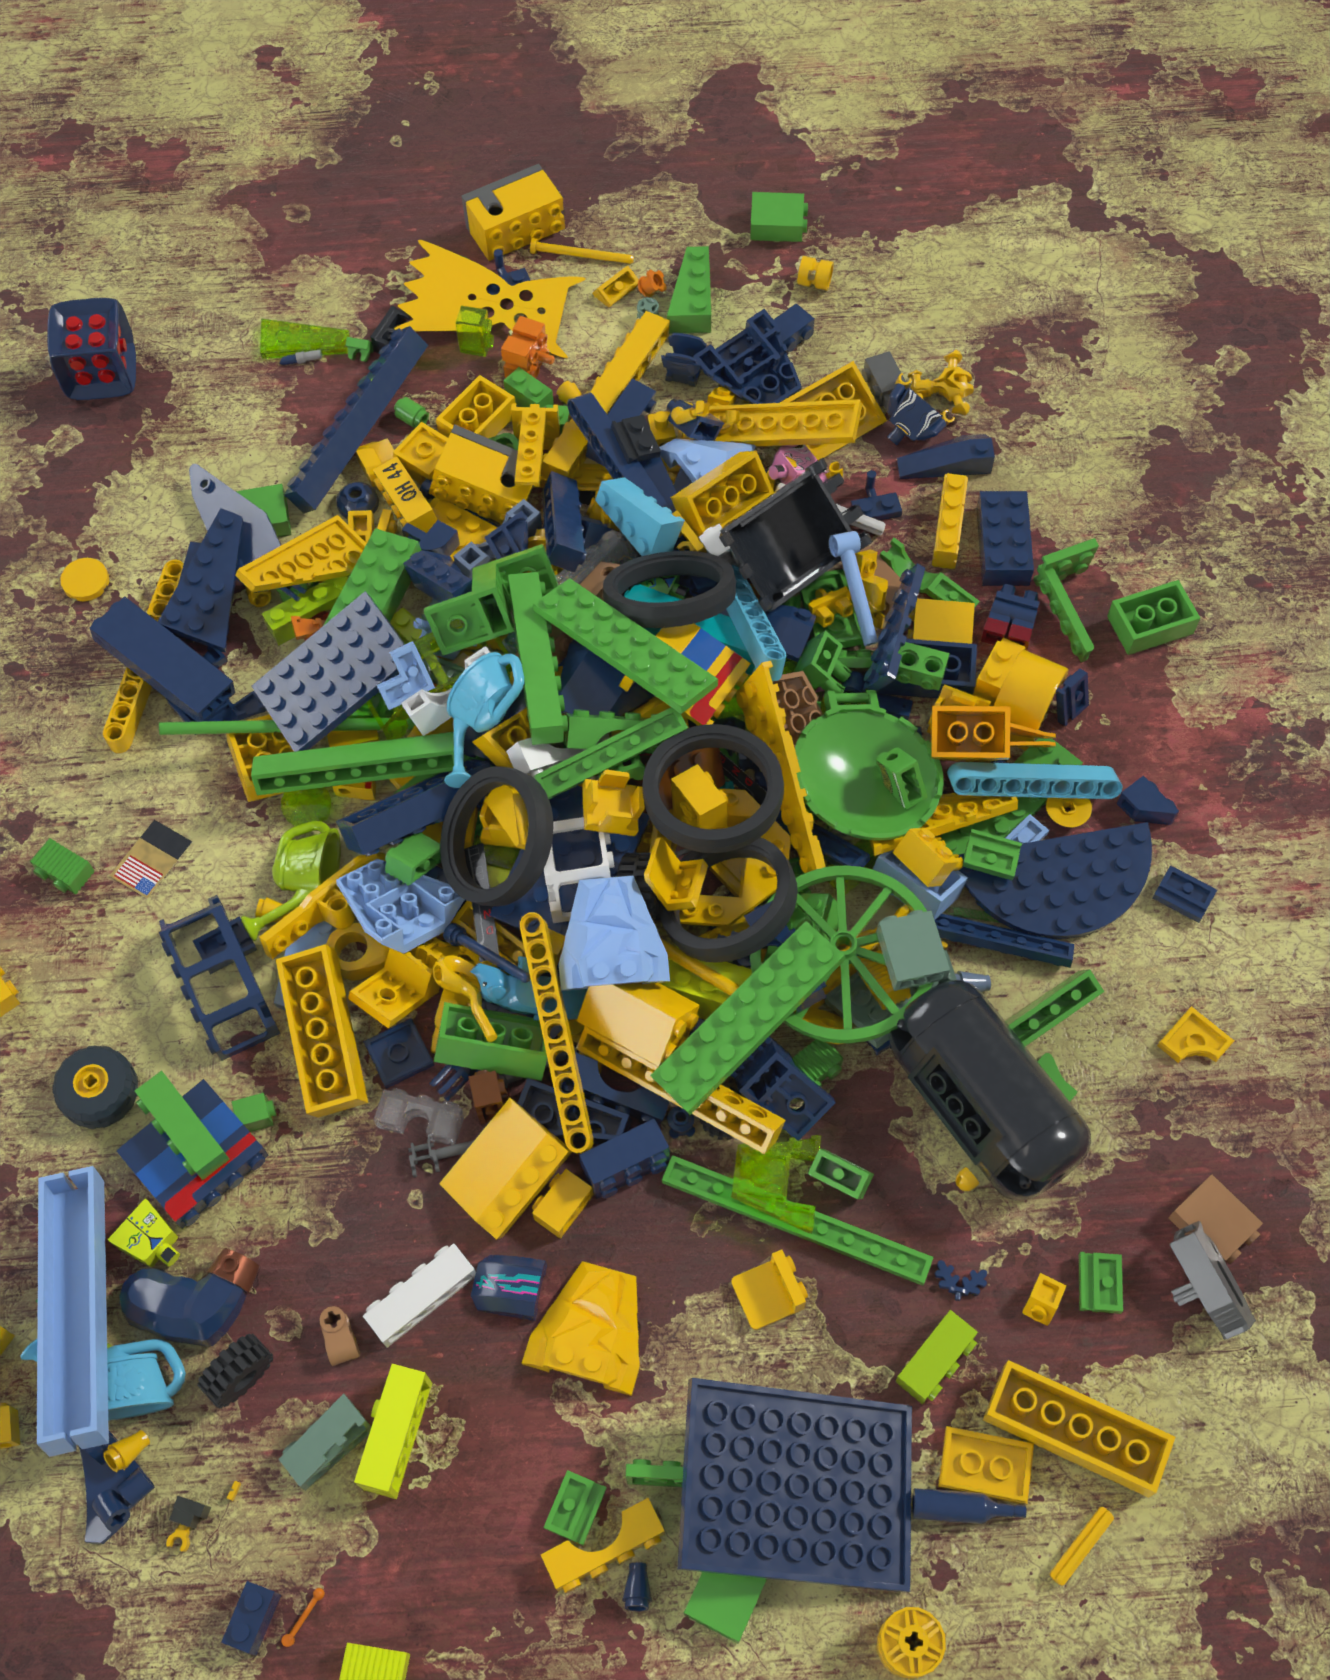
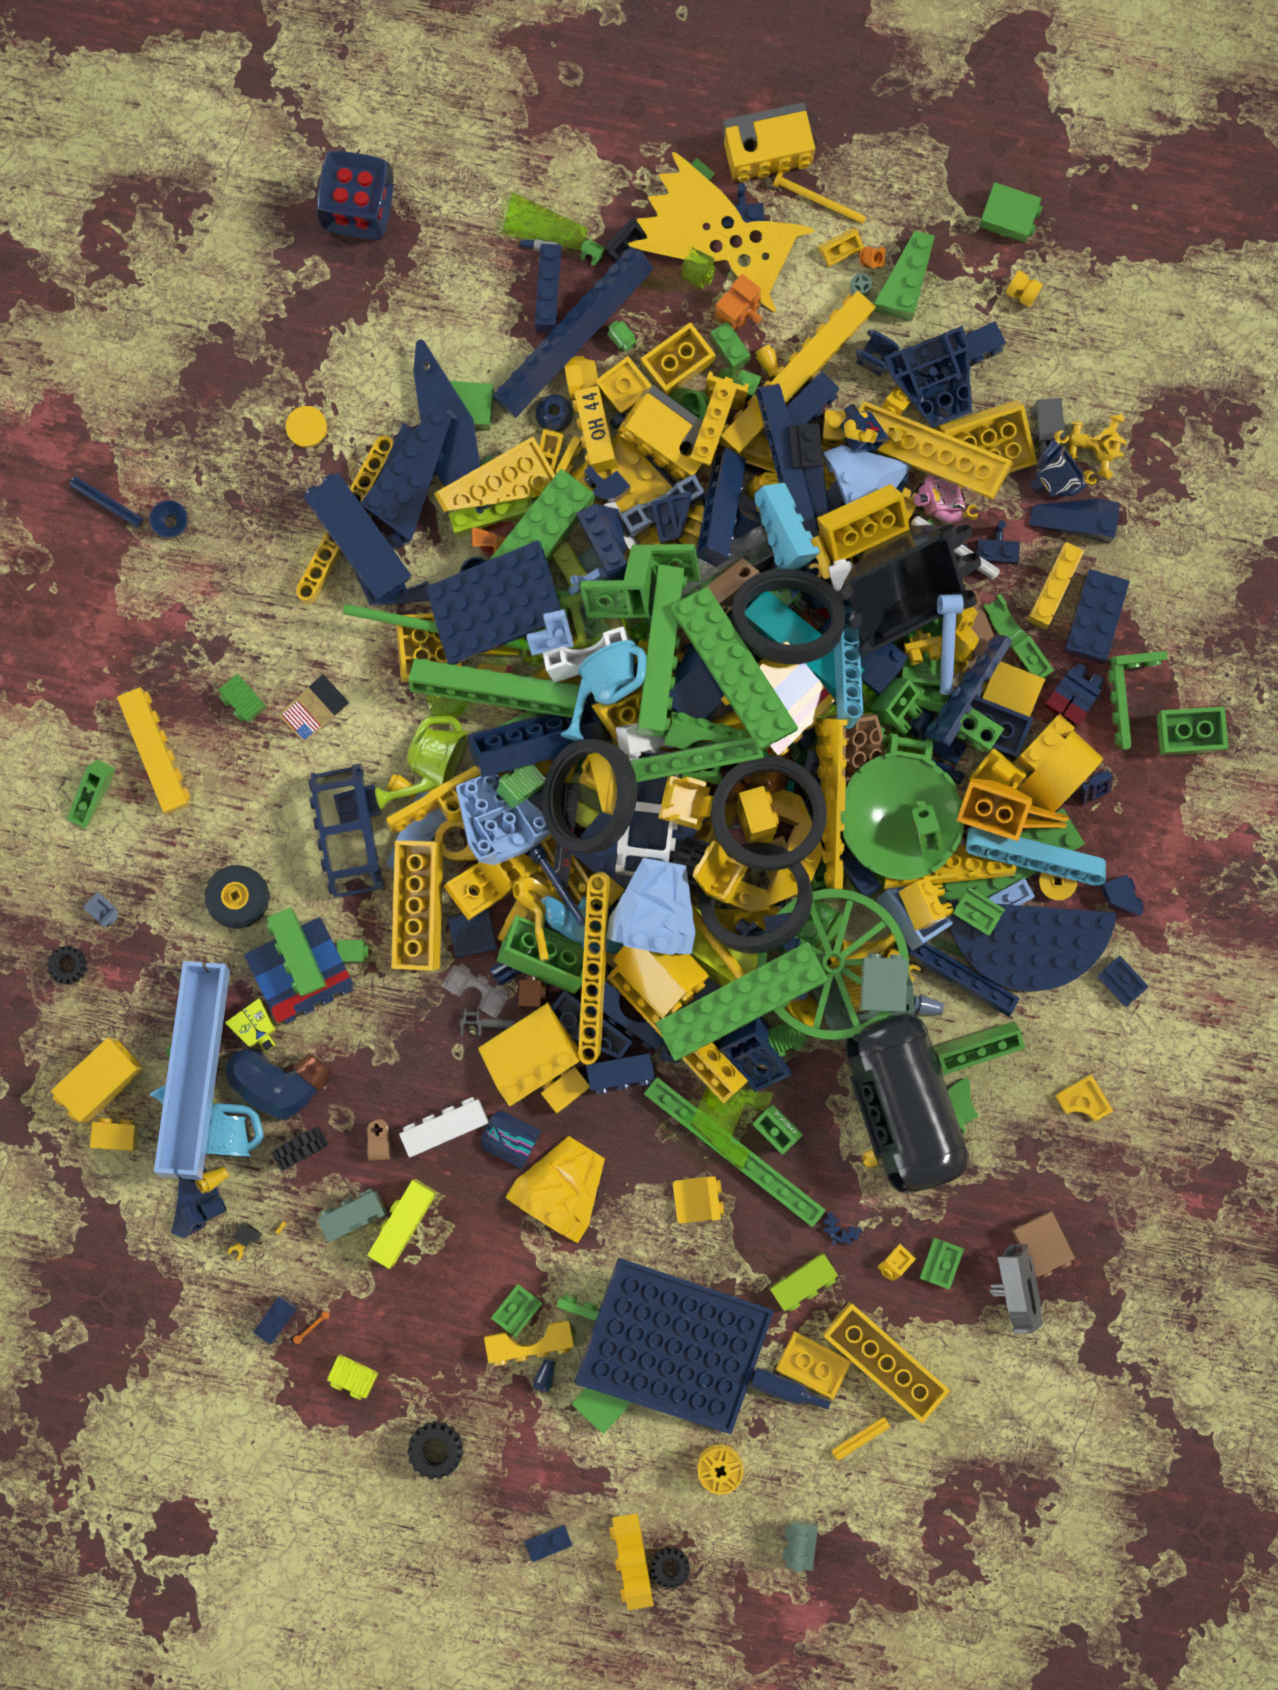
camera: 15 degrees right, 20 degrees up
none -> dark blue arch [535,243,562,333]

